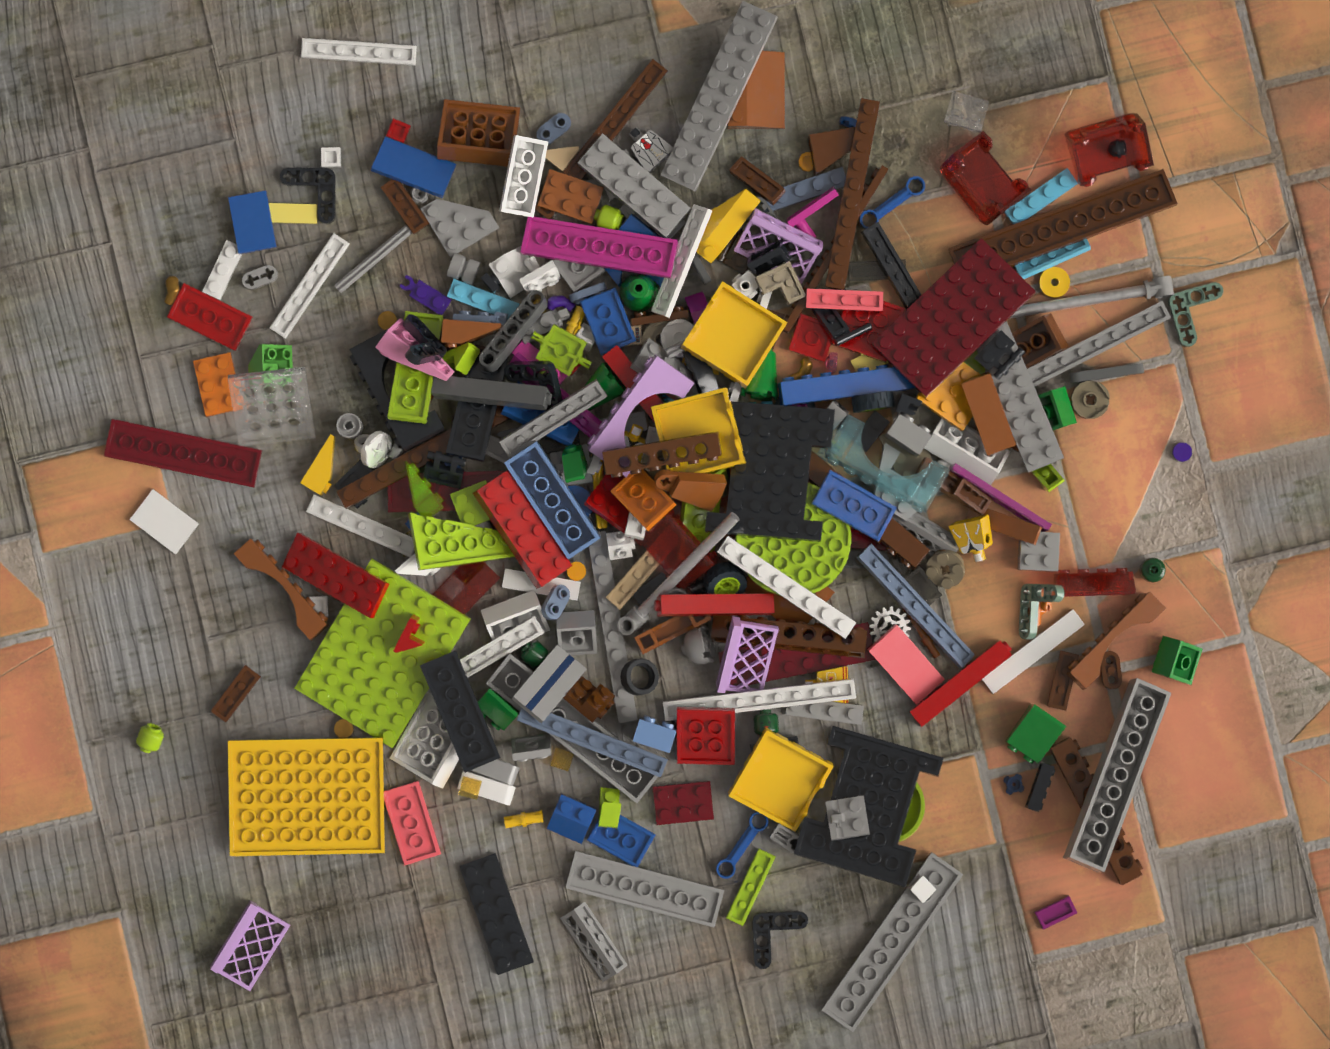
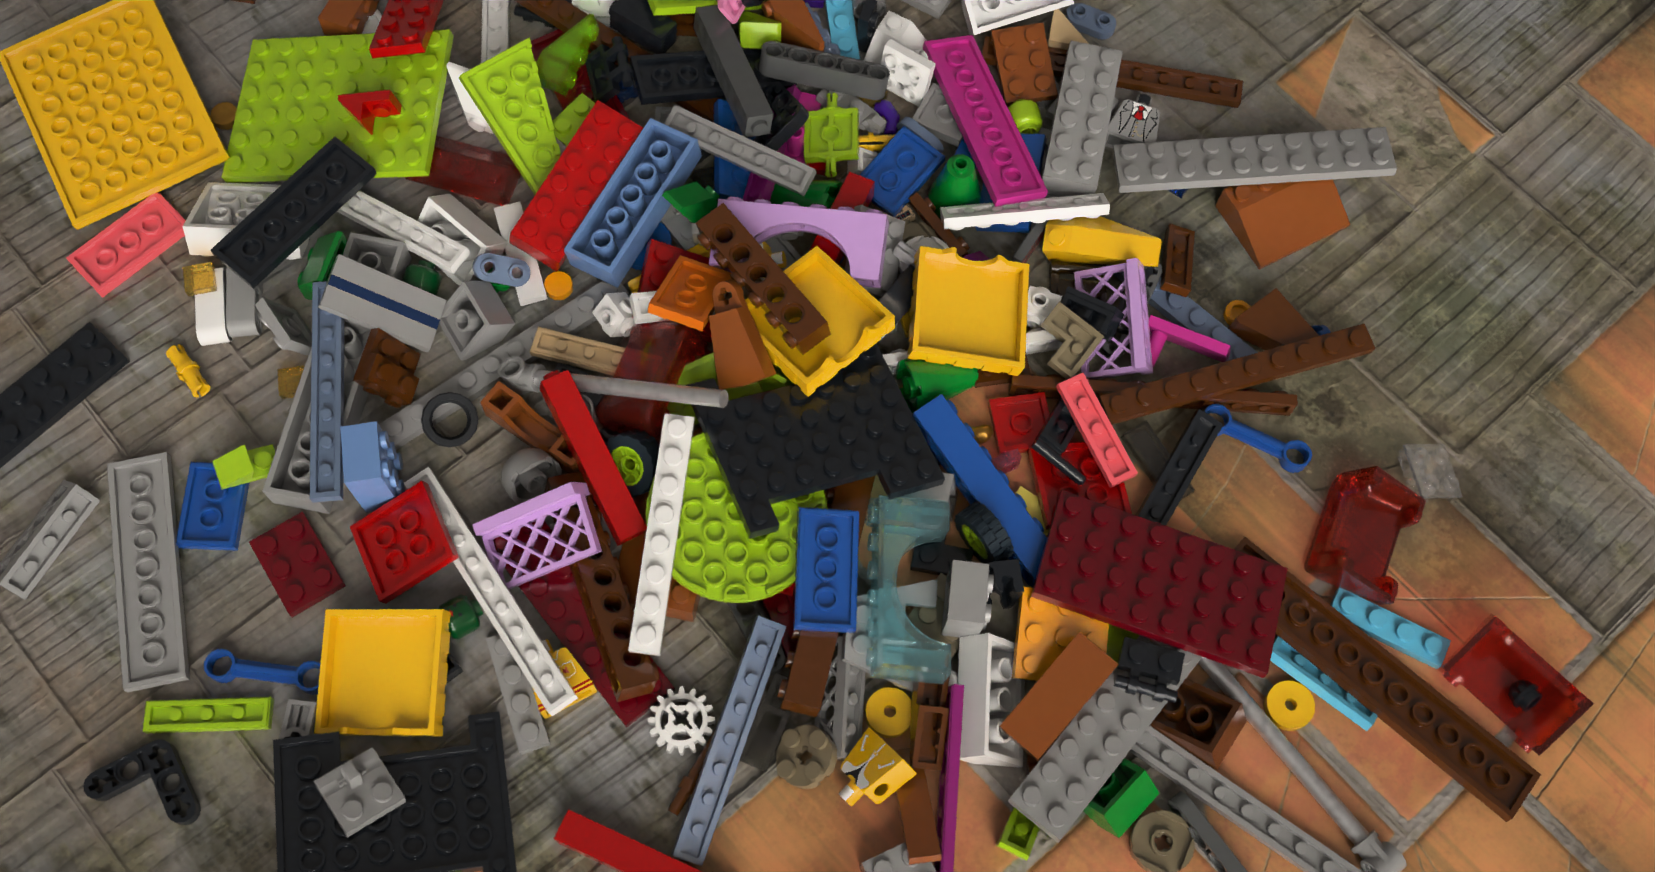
camera: 65 degrees right, 20 degrees down
blue slope [546,793,597,844] -> none
coral tile [867,624,945,705] -> none
none -> yellow piece [865,687,912,738]

